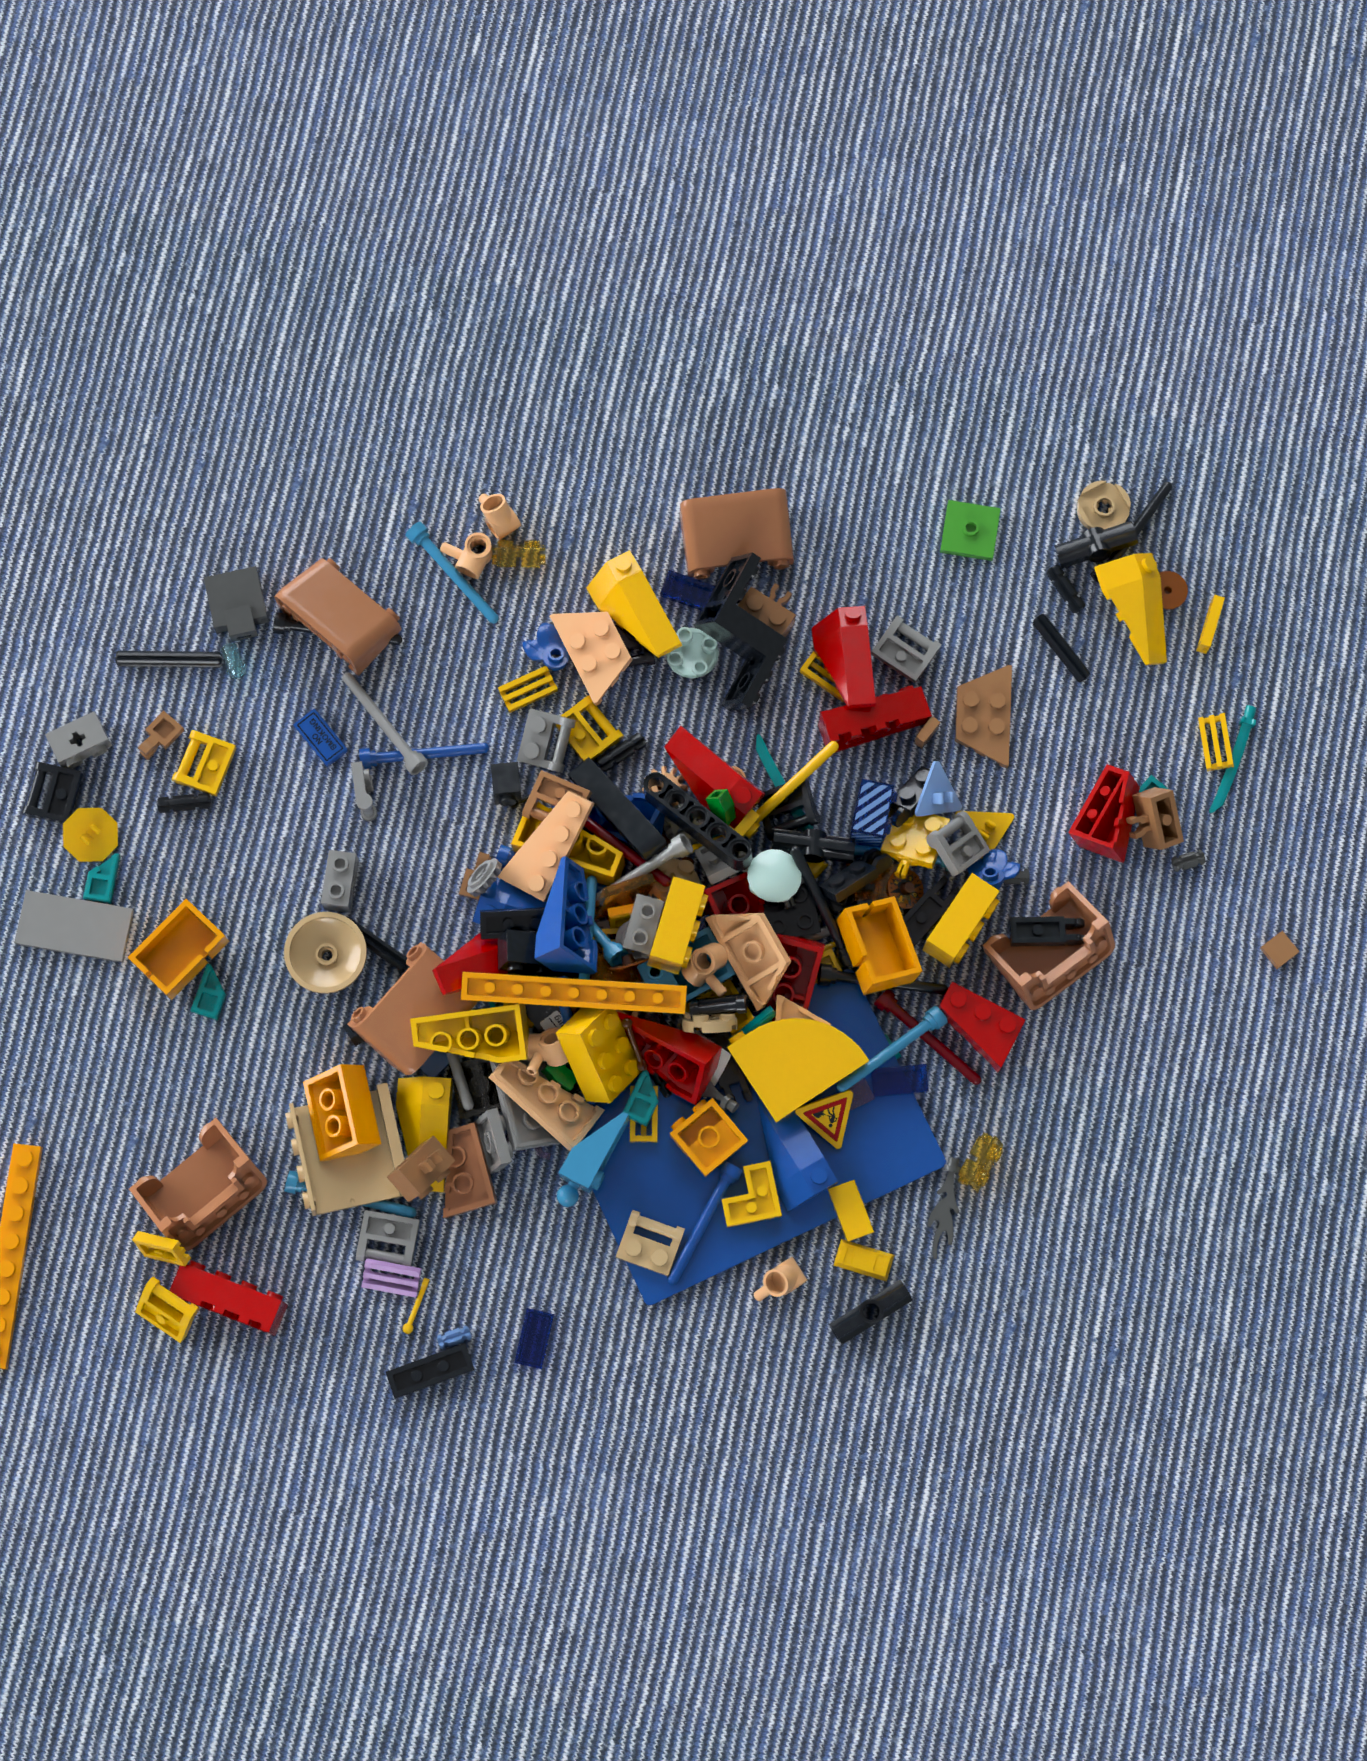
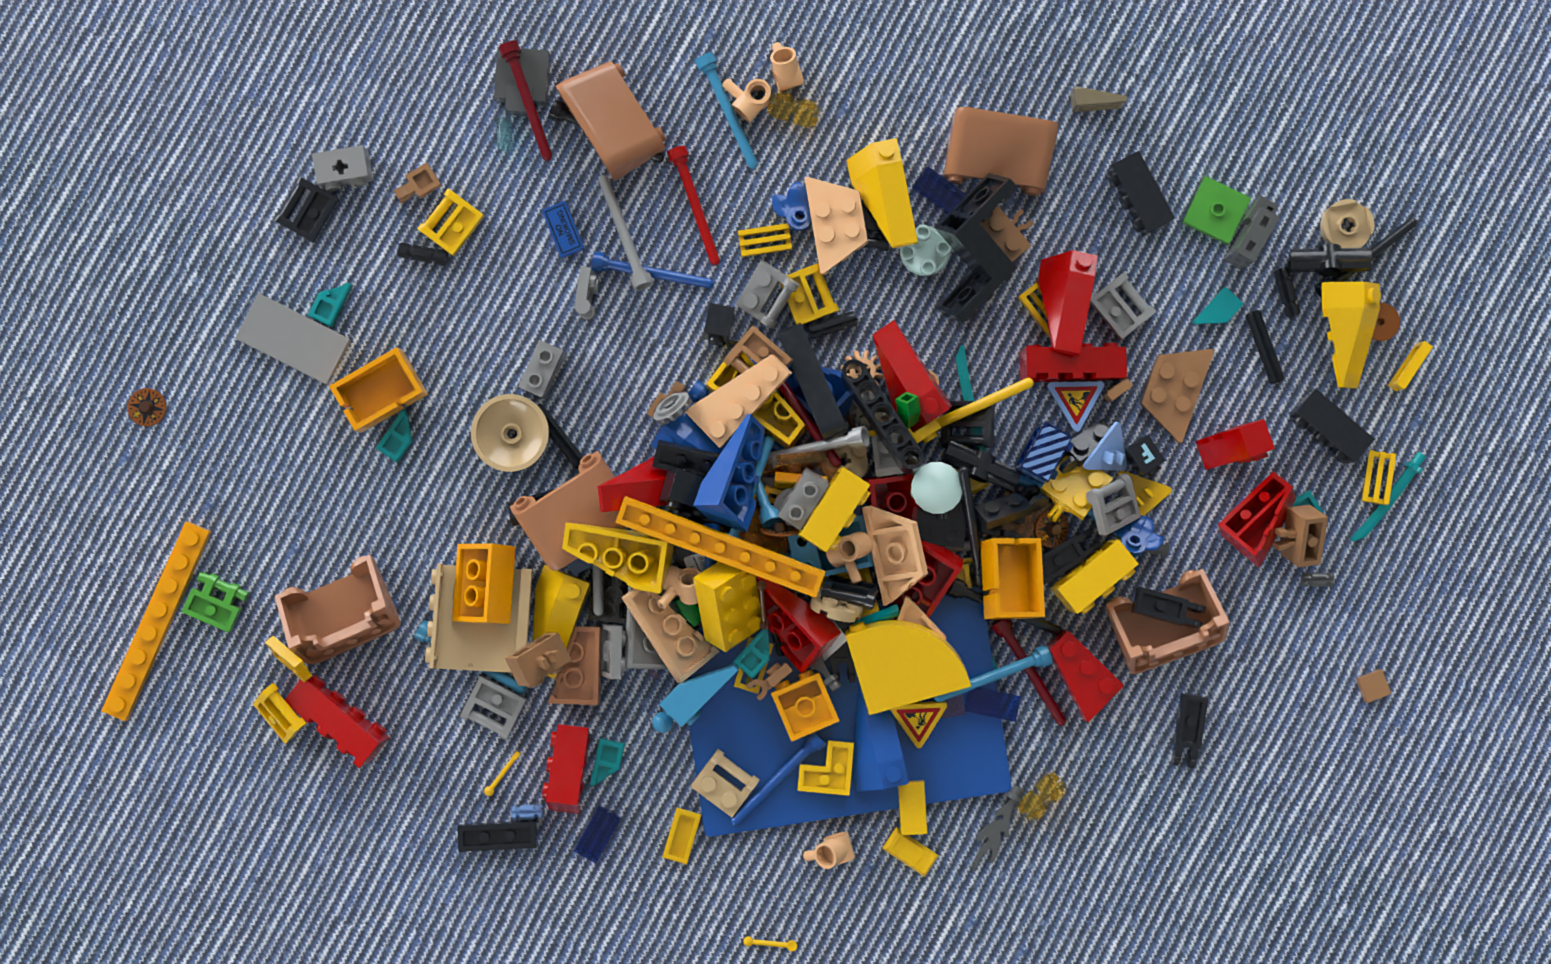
camera: 15 degrees right, 10 degrees up
yellow piece [63,808,118,862] -> none
black axle [115,651,223,667] -> none
lavender tile [361,1258,422,1298] -> none
black piece [829,1280,913,1345] -> none
none -> bright green plate [181,572,249,633]
none -> dark red piece [498,40,552,161]
none -> red wedge [542,724,590,814]
none -> teal tile [590,738,625,786]
none -> yellow tile [662,807,702,865]
none -> red piece [667,145,720,265]
none -> yellow hinge [743,936,797,951]
none -> medium nougat plate [746,662,793,701]
none -> piece [1047,381,1104,432]
none -> dark tan slope [1070,87,1127,113]
none -> black brick [1107,151,1175,237]
none -> black brick [1125,435,1166,477]
none -> black hinge [1171,693,1208,768]
none -> teal tile [1192,286,1244,325]
none -> red wedge [1195,419,1275,470]
none -> dark grey piece [1223,195,1280,270]
none -> black brick [1288,388,1375,464]

